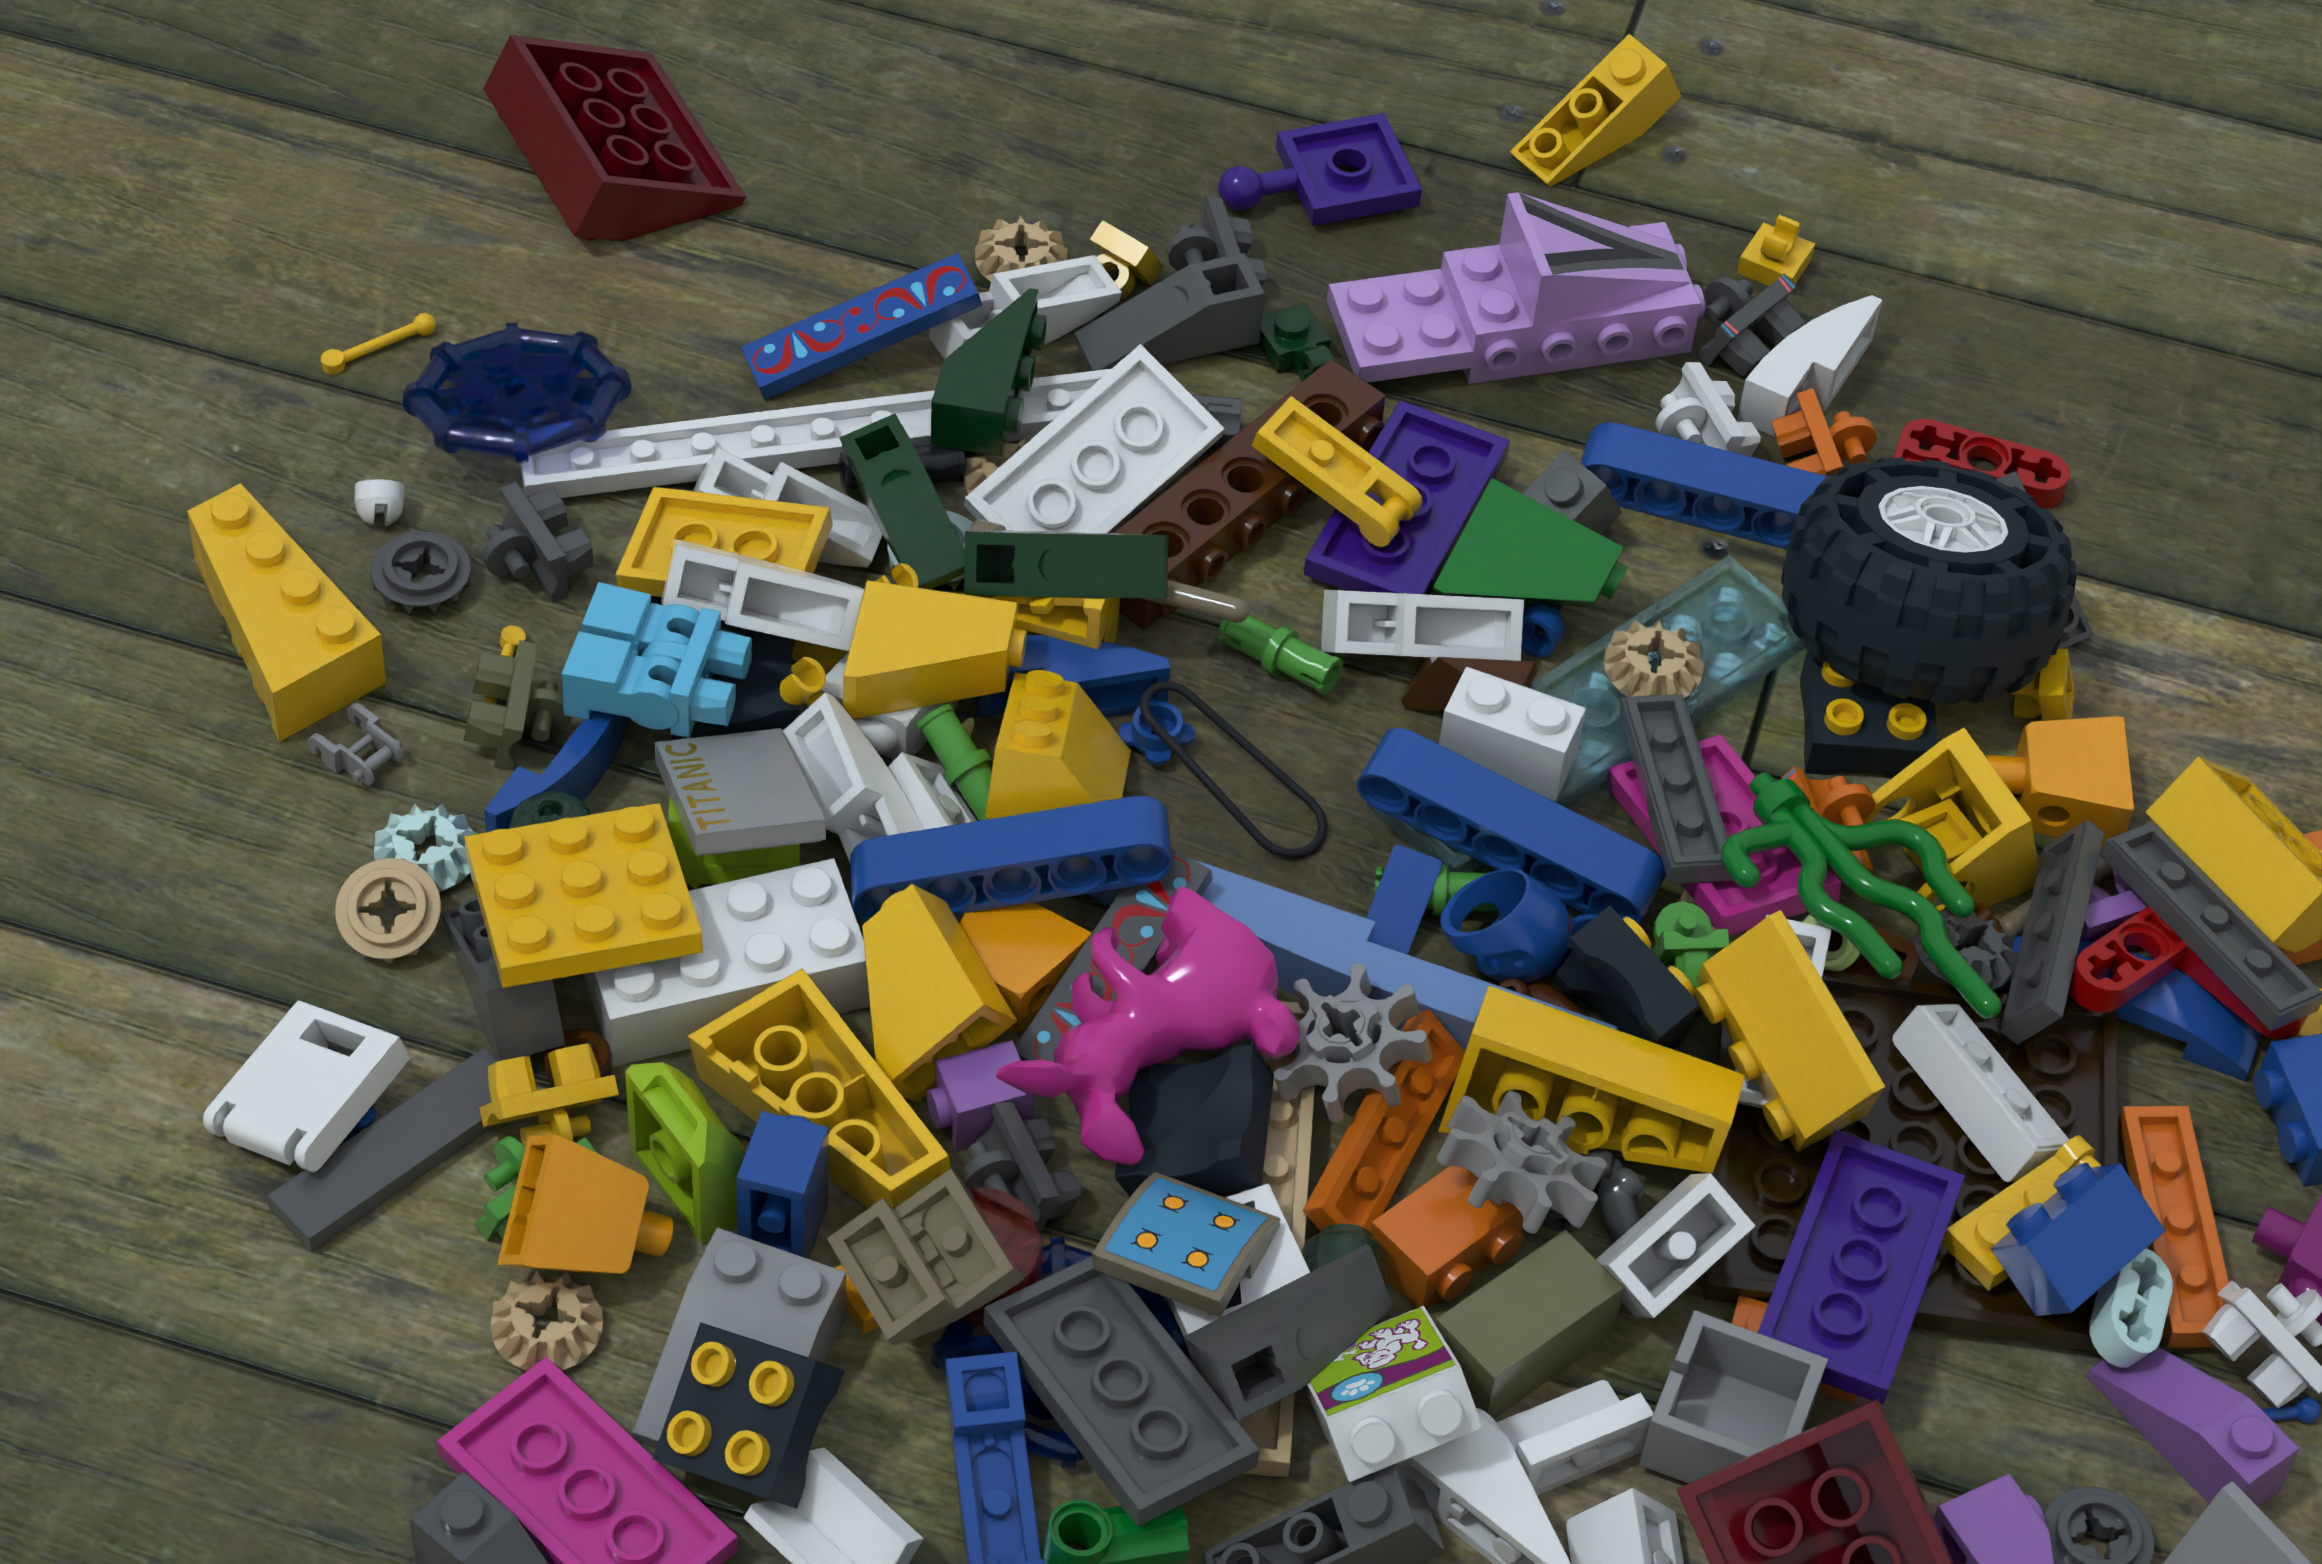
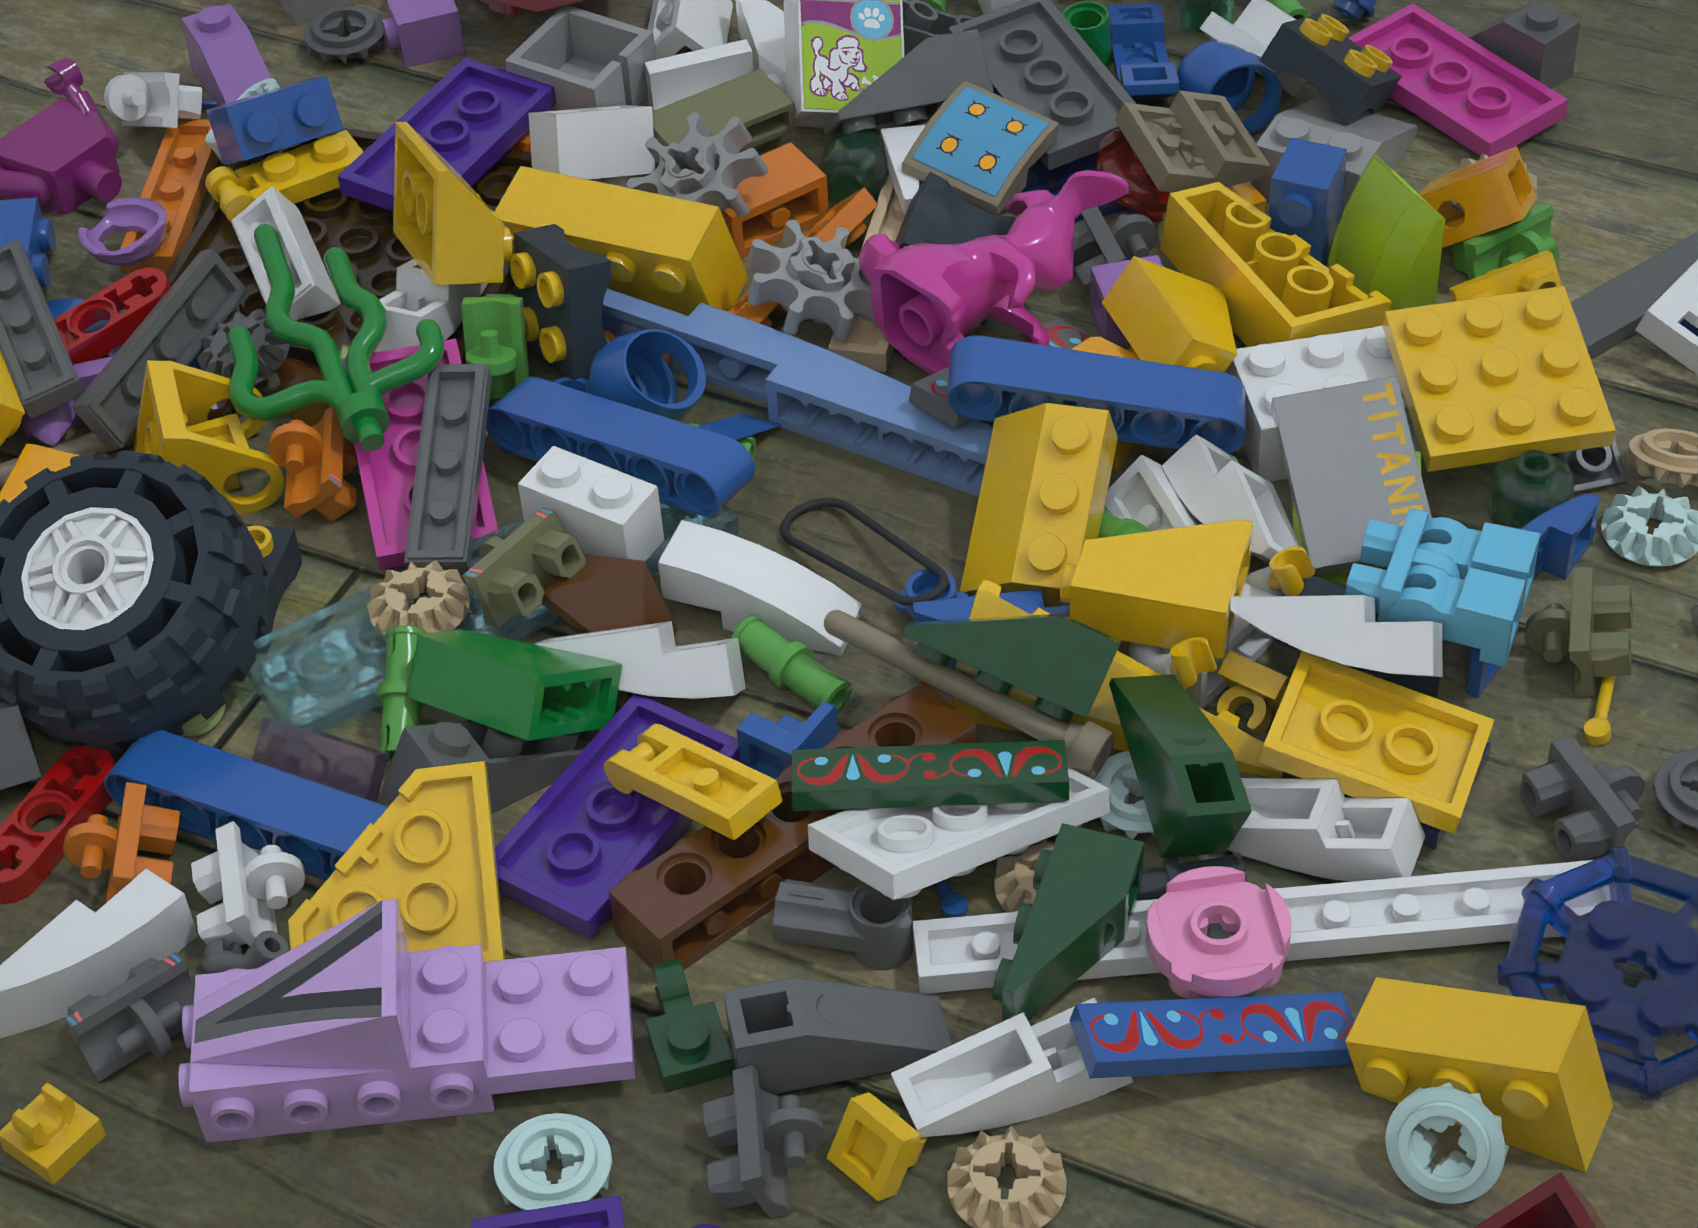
camera: 165 degrees left, 5 degrees down
none -> medium lavender piece [78,197,168,266]
none -> dark grey arm [200,931,289,974]
none -> plate [252,717,389,803]
none -> yellow plate [288,761,506,962]
none -> bright green pin [376,626,427,762]
none -> olive hips [463,507,586,628]
none -> light aqua gear [494,1113,613,1211]
none -> white slope [658,520,863,656]
none -> blue panel [736,701,839,779]
none -> dark green tile [792,740,1069,812]
none -> bright pink plate [1146,866,1291,999]
none -> blue helmet [1177,39,1282,134]
none -> yellow wedge [1345,977,1613,1173]
none -> light aqua gear [1385,1082,1509,1204]

